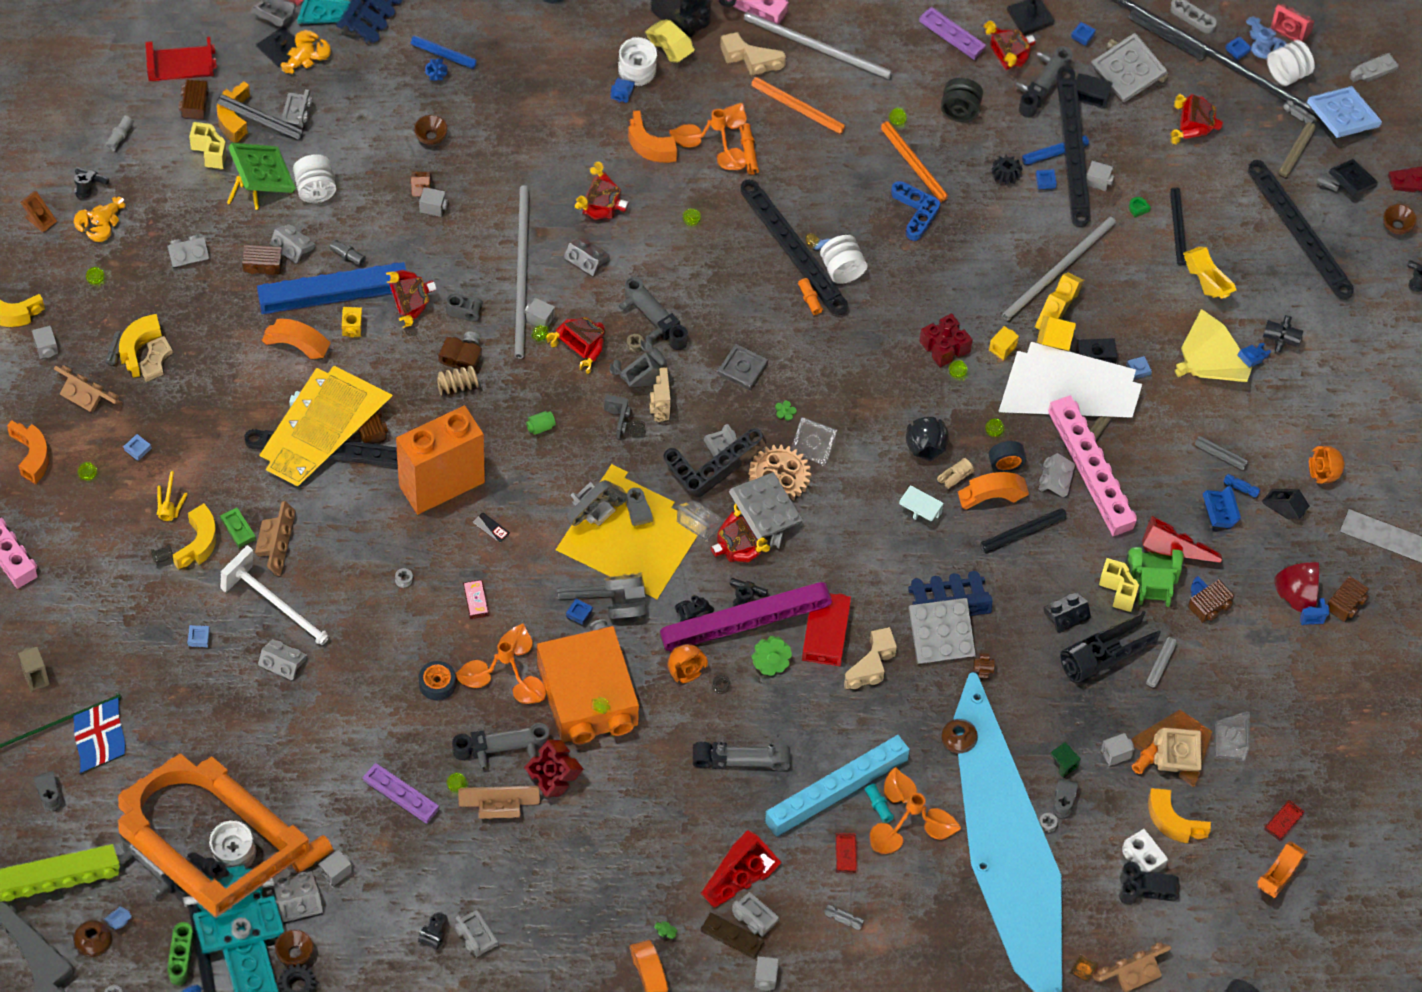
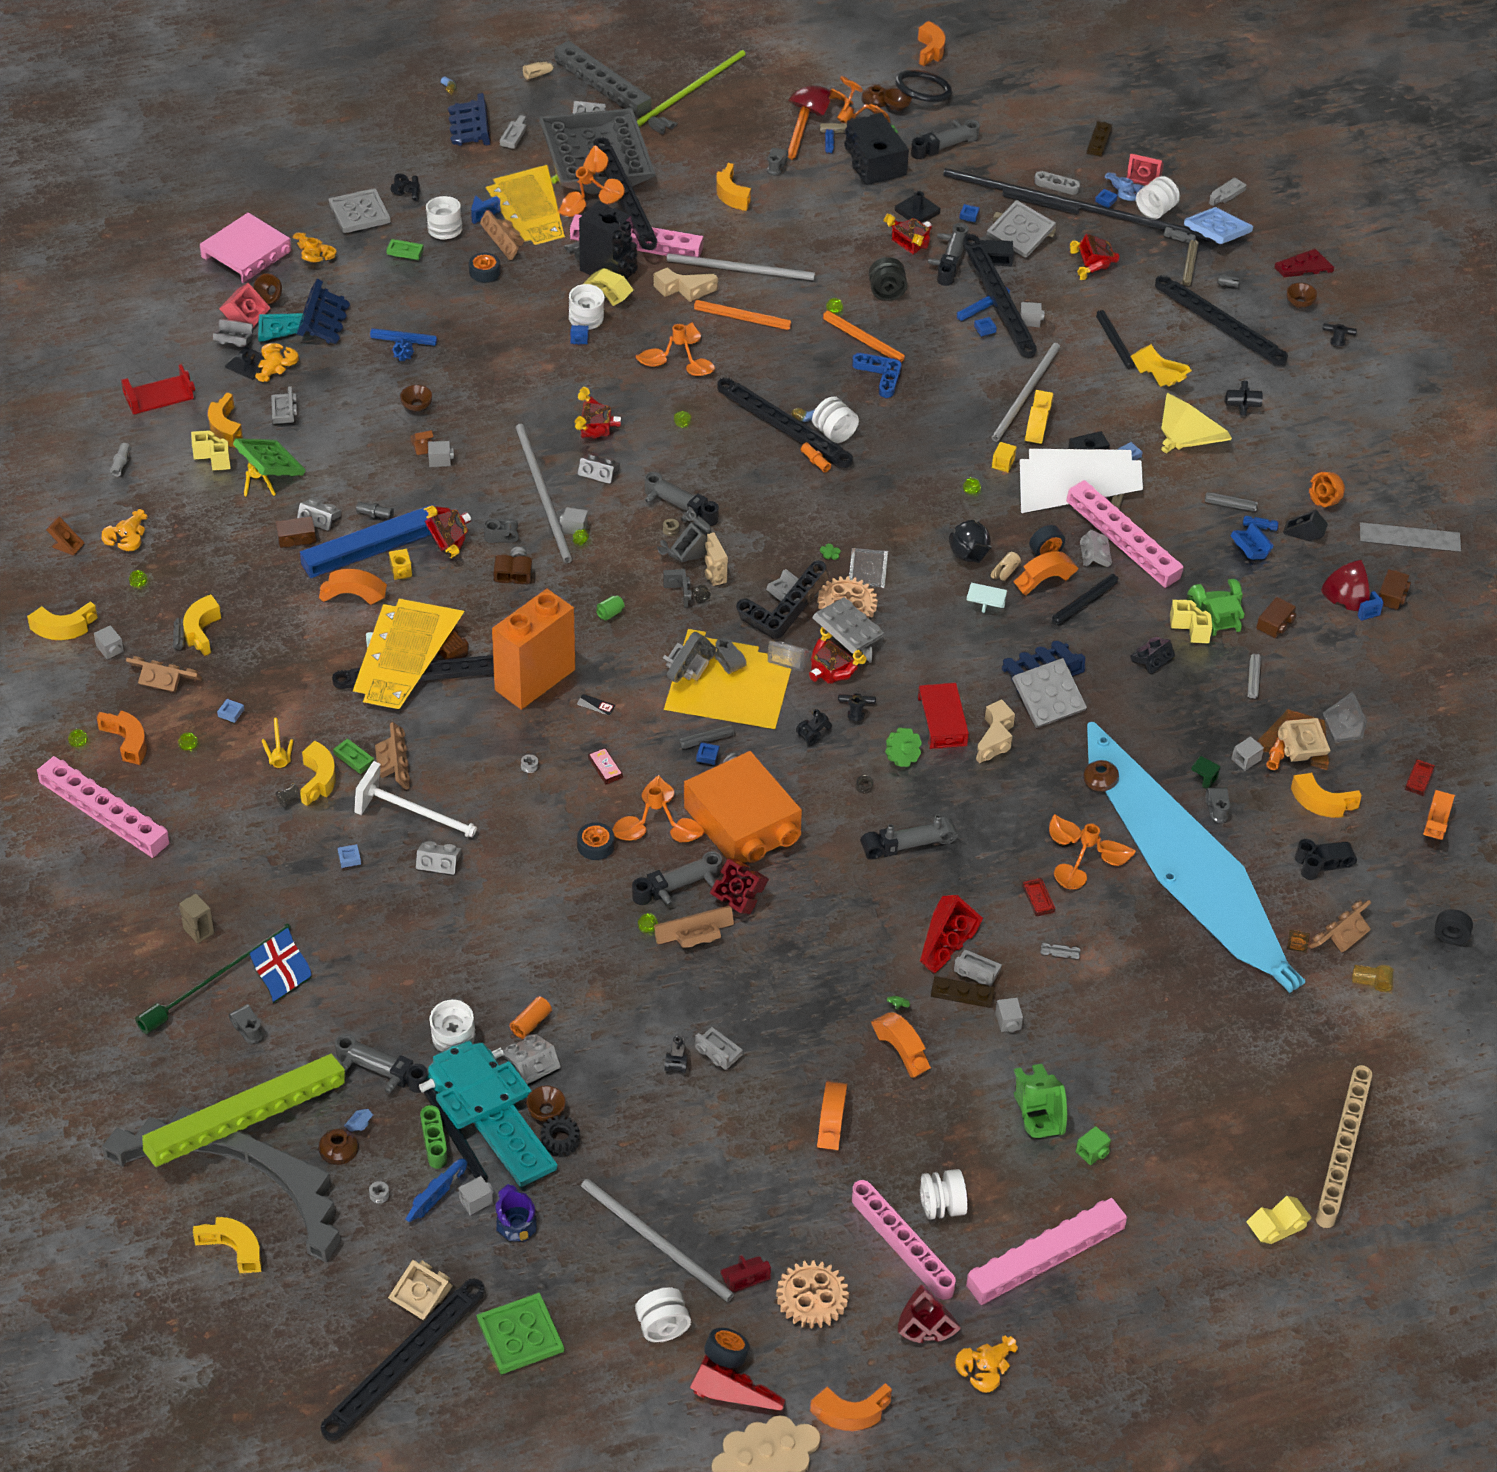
camera: 15 degrees left, 10 degrees down
black piece [74,167,110,198] -> none
orange door [118,753,309,917] -> none
tan tile [138,336,173,382] -> none
light grey bracket [167,235,209,267] -> none
reddish brown brick [179,79,209,119] -> none
black pin [187,852,226,879] -> none
axle [217,94,303,139] -> none
light grey bush [232,918,251,939] -> none
white wheel [293,155,336,203] -> none
light grey brick [319,850,352,887] -> none
medium lavender plate [363,763,439,824] -> none
tan piece [437,366,478,396] -> none
torso [546,317,605,374] -> none
clear neon green plate [591,697,611,714] -> none
dark grey piece [604,572,647,619] -> none
orange arch [628,111,677,163] -> none
magenta beam [660,582,832,651] -> none
orange cylinder [667,644,708,684] -> none
flat silver tile [717,344,768,390] -> none
orange pin [739,123,759,175] -> none
medium azure brick [765,735,910,837] -> none
teal pin [865,784,894,823] -> none
medium lavender plate [919,7,986,59] -> none
dark red brick [919,313,973,368] -> none
reddish brown gear [974,653,995,678] -> none
clear neon green plate [985,418,1004,437] -> none
black gear [991,154,1023,186] -> none
yellow head [1036,316,1076,351] -> none
light grey bush [1039,813,1057,833] -> none
black piece [1060,611,1161,682] -> none
white brick [1122,829,1168,873] -> none
green tile [1129,197,1151,218] -> none
wedge [1142,516,1222,563] -> none
blue tile [1190,576,1208,597] -> none
blue plate [1237,343,1271,368] -> none
black tile [1329,159,1378,196] -> none

